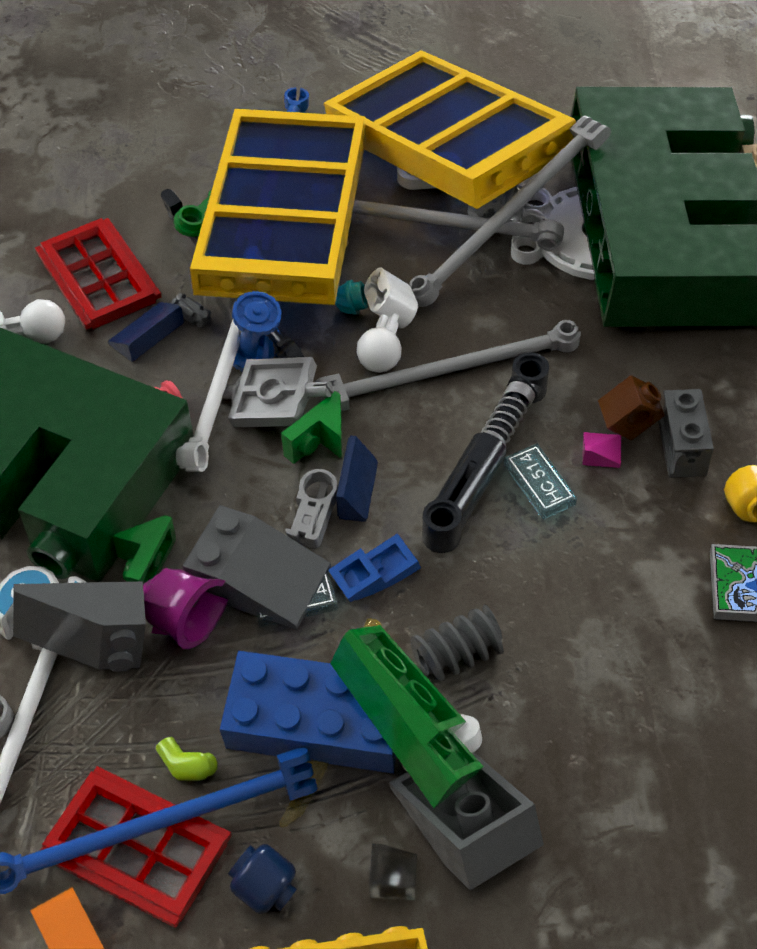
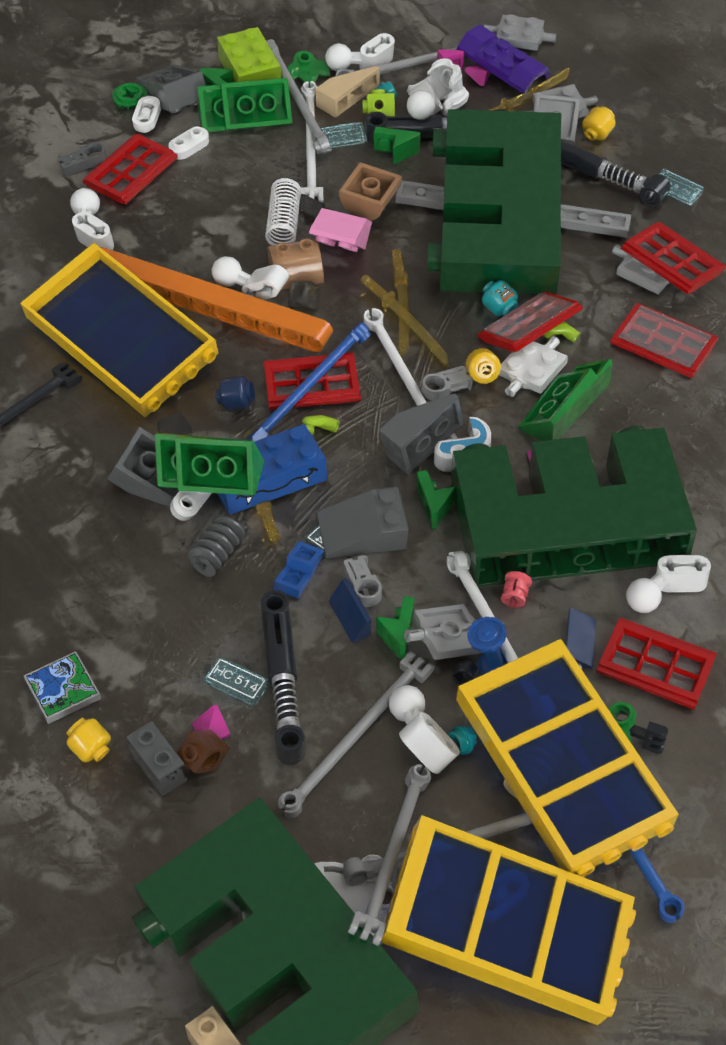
camera: 145 degrees right, 0 degrees up
magenta helmet [143,568,228,649] -> none

